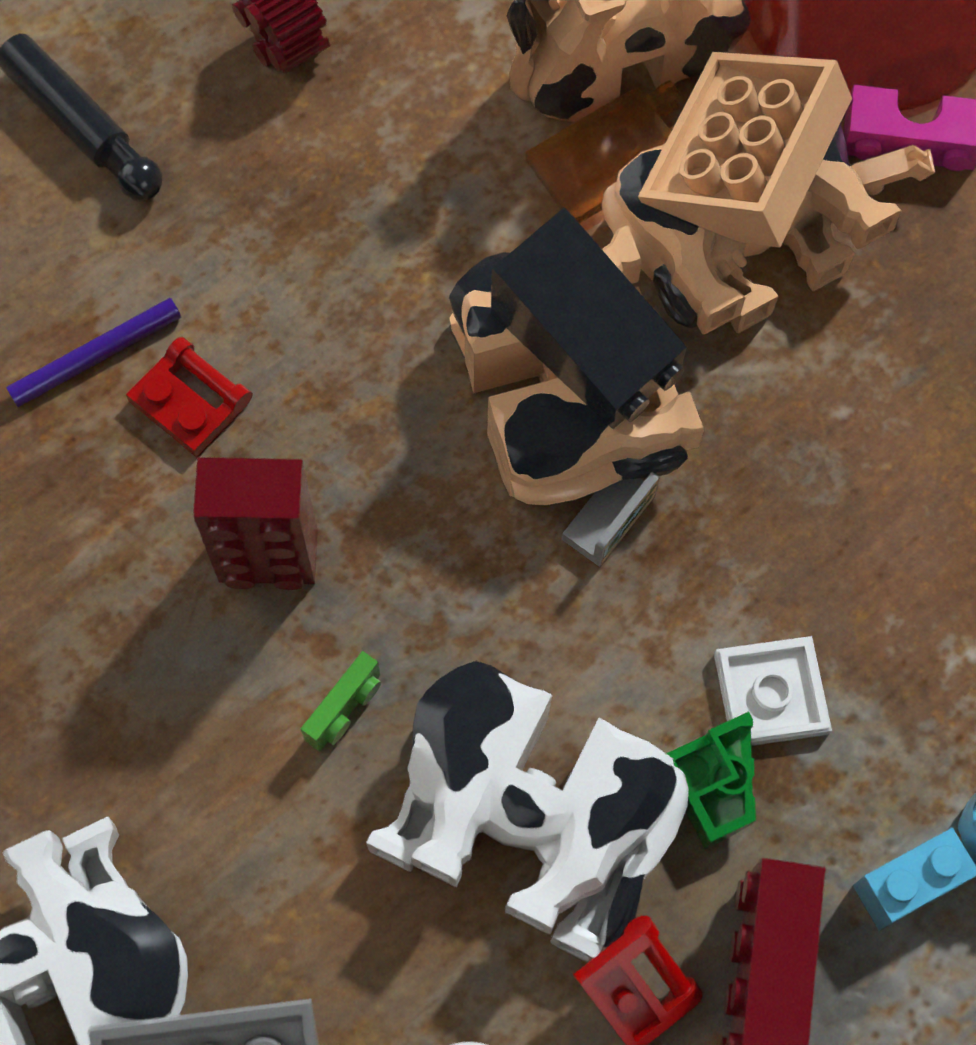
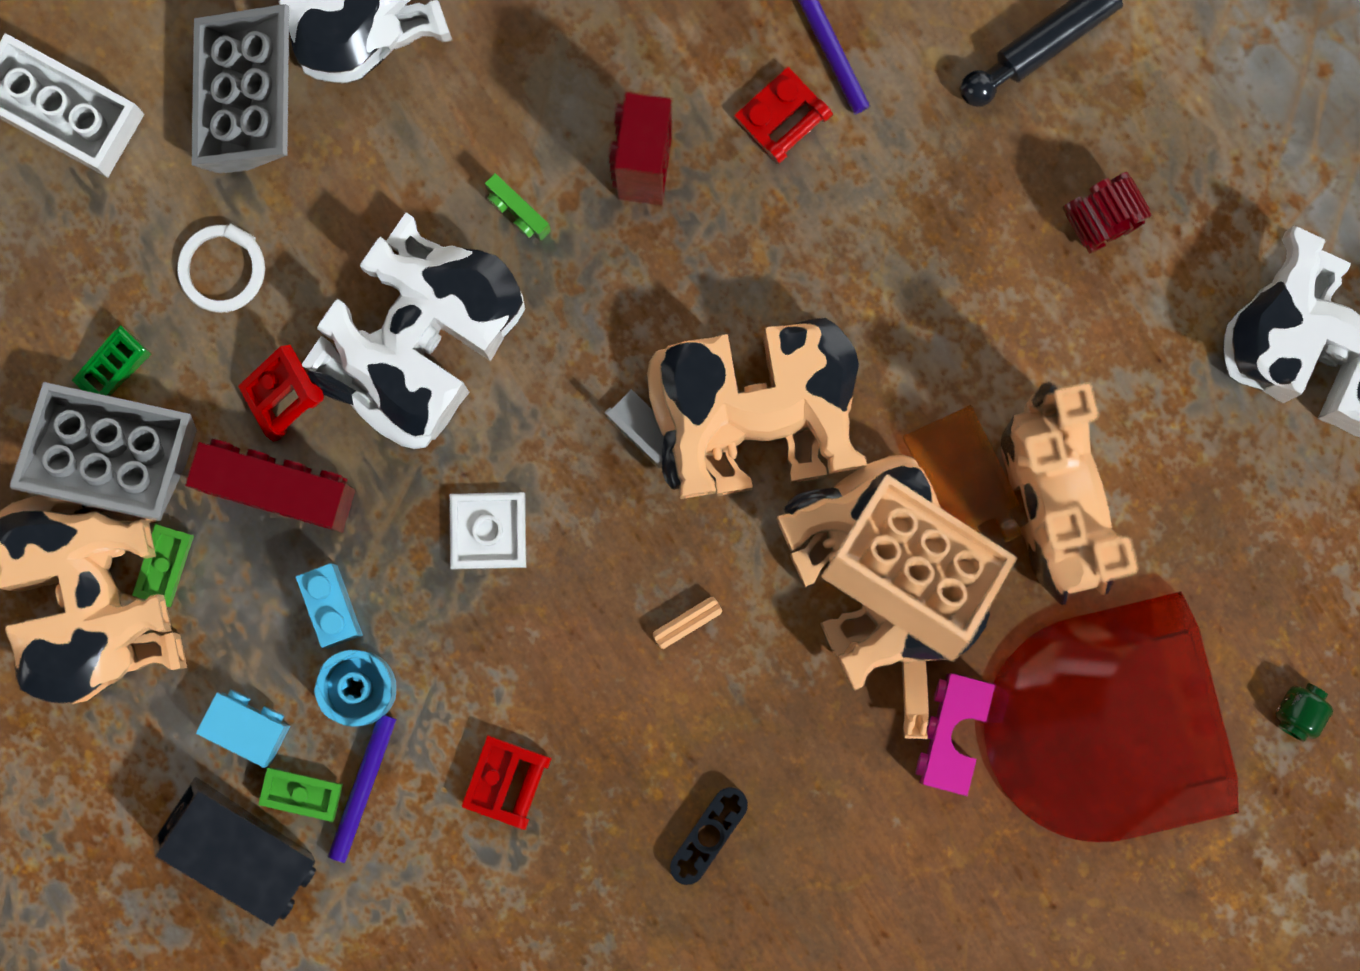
camera: 100 degrees right, 15 degrees up
black slope [491,208,687,429] -> none
green slope [666,711,756,850] -> none
none -> light nougat axle [653,597,722,649]

